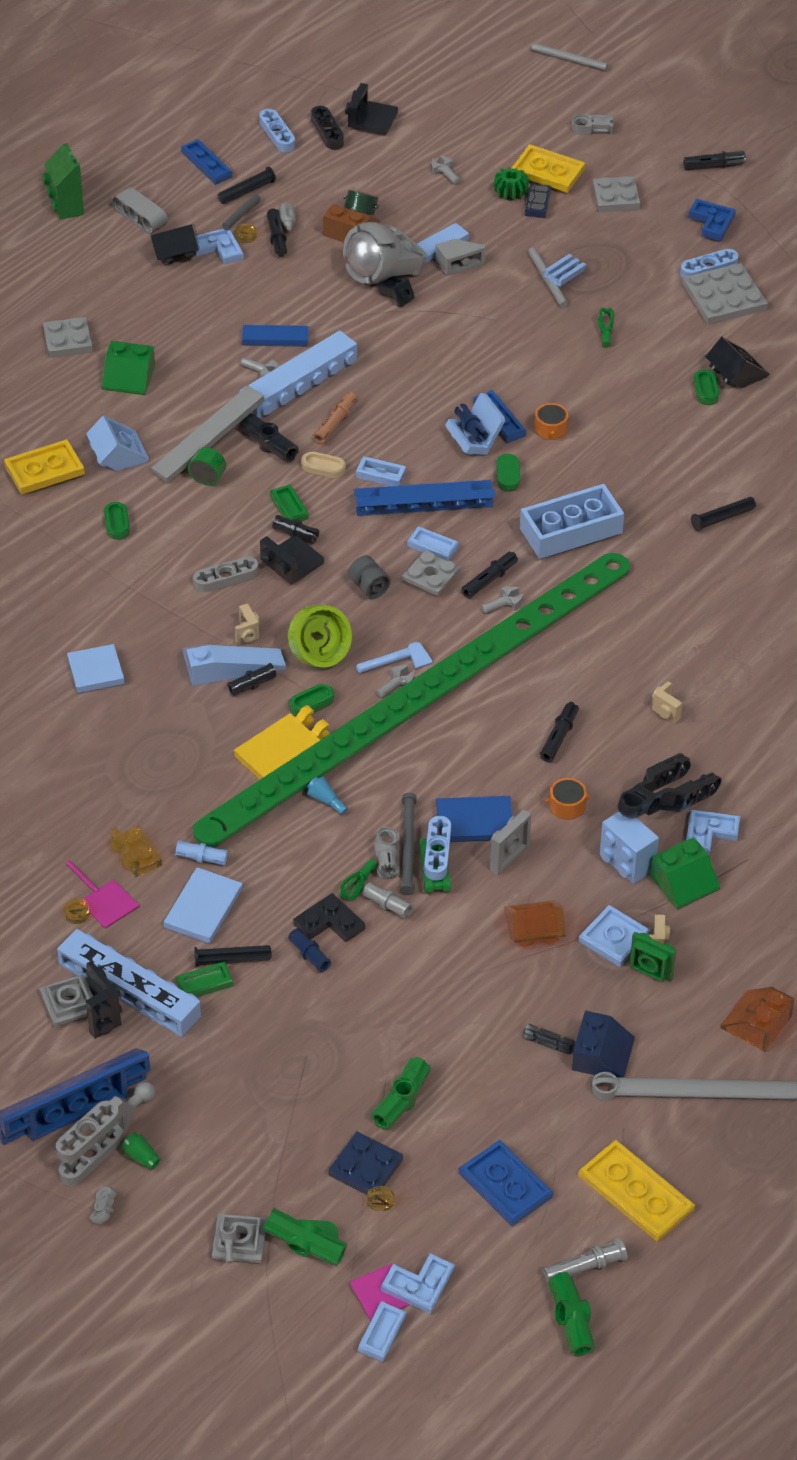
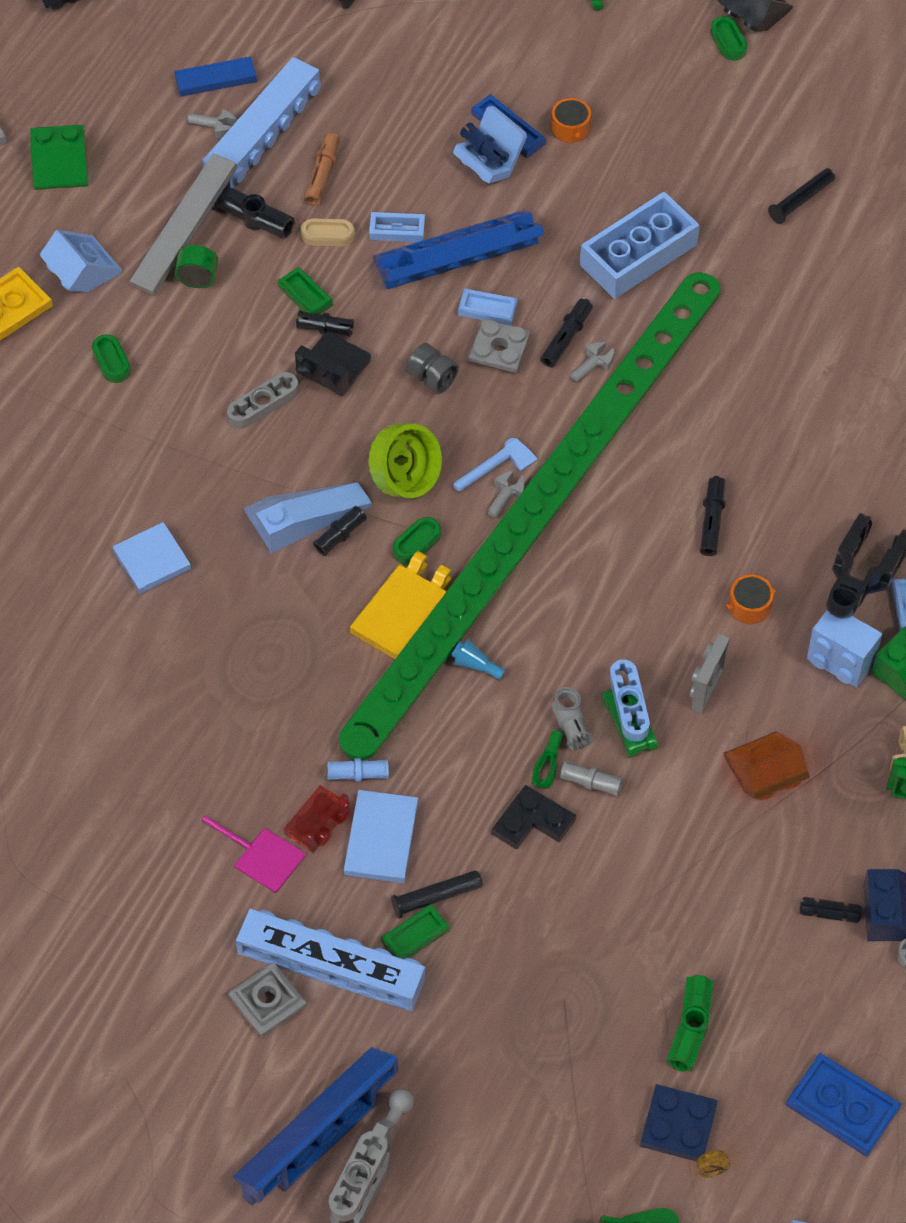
camera: 15 degrees left, 10 degrees up
clear yellow tile [64,898,90,924] -> none
black bracket [86,960,122,1039] -> none
clear yellow bracket [109,826,162,877] -> none
green cone [121,1132,161,1171] -> none
tan bracket [235,603,260,645] -> none
dark blue pin [288,928,331,972] -> none
dark grey bar [399,793,417,895] -> none
blue tile [436,796,512,842] -> none
green tile [496,454,520,491] -> none
light blue tile [578,905,650,967] -> none
tan bracket [652,681,682,724] -> none
none -> clear red bracket [284,785,350,853]

